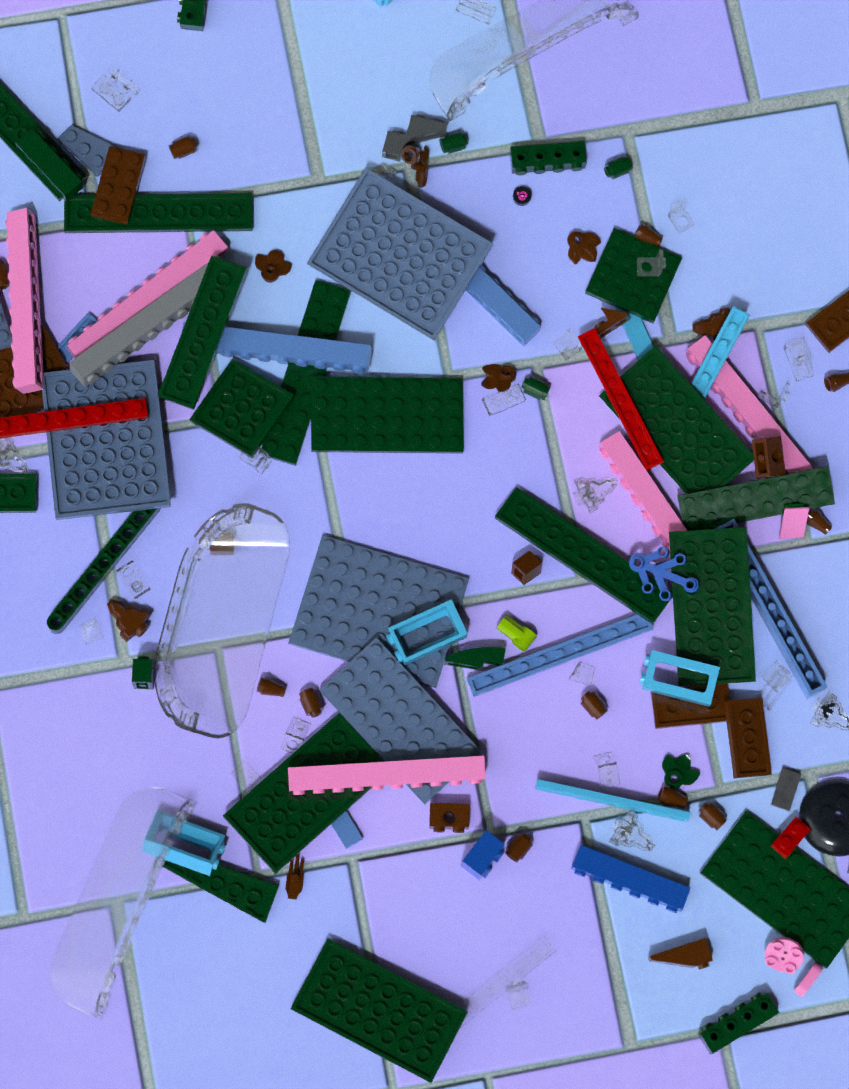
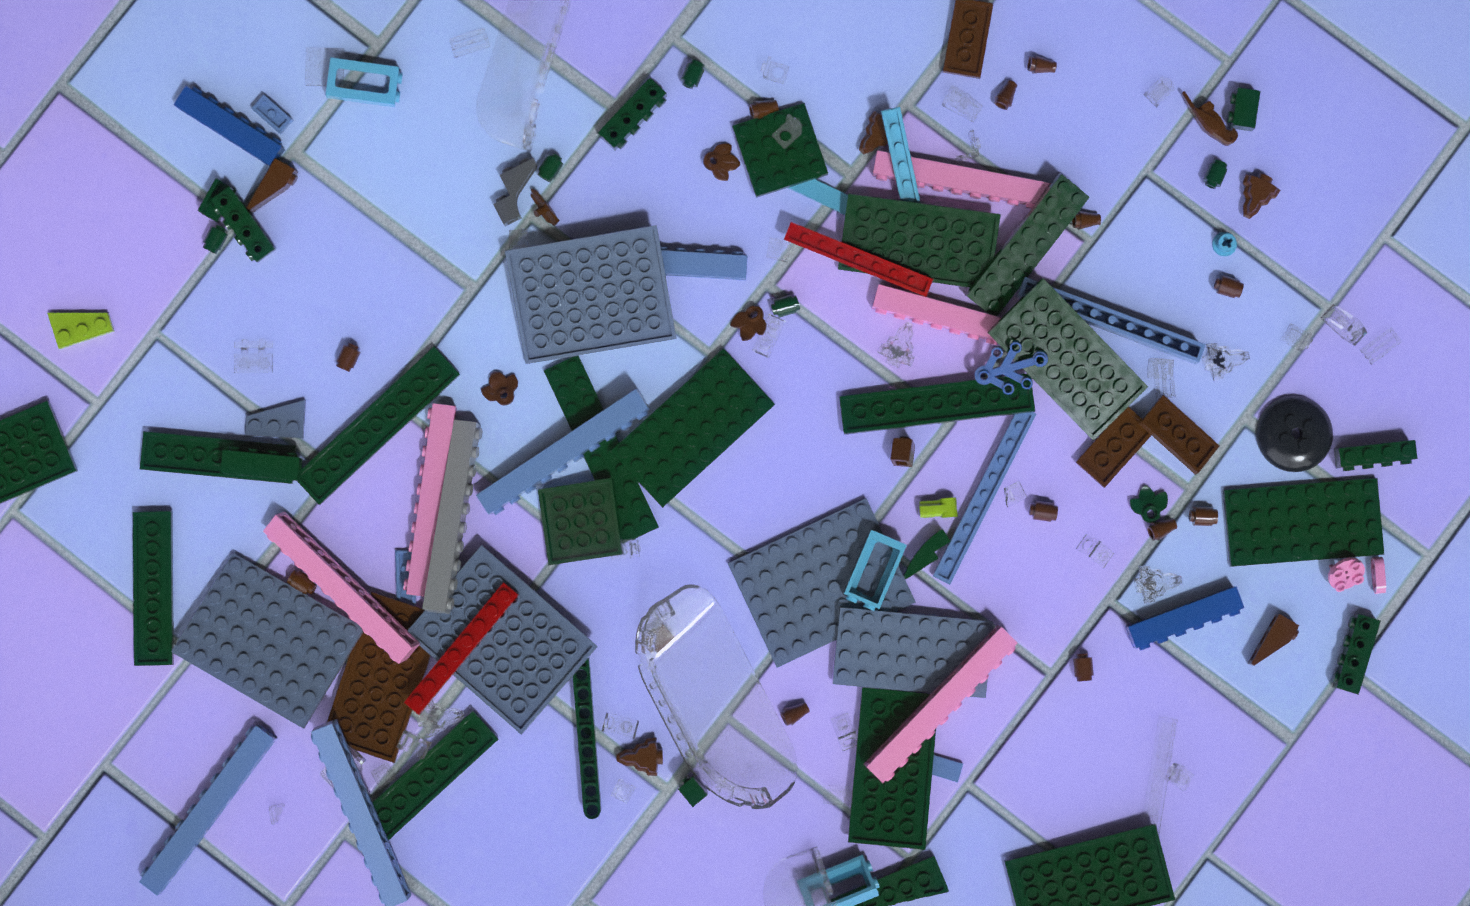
camera: 30 degrees left, 10 degrees up
reddish brown plate [91,147,146,225] -> none
dark green plate [158,255,247,410] -> none
reddish brown piece [285,855,304,900] -> none
reddish brown brick [299,688,324,718] -> none
reddish brown cone [401,145,421,164] -> none
reddish brown brick [429,803,469,833] -> none
blue brick [461,830,505,880] -> none
black tile [513,186,531,206] -> none
medium azure tile [535,779,691,822] -> none
reddish brown slope [595,308,630,339] -> none
medium azure piece [639,650,720,707] -> none
reddish brown brick [751,436,786,478] -> none
flat silver tile [771,768,801,812] -> none
red plate [771,817,811,859] -> none
bright pink piece [779,504,809,539] -> none

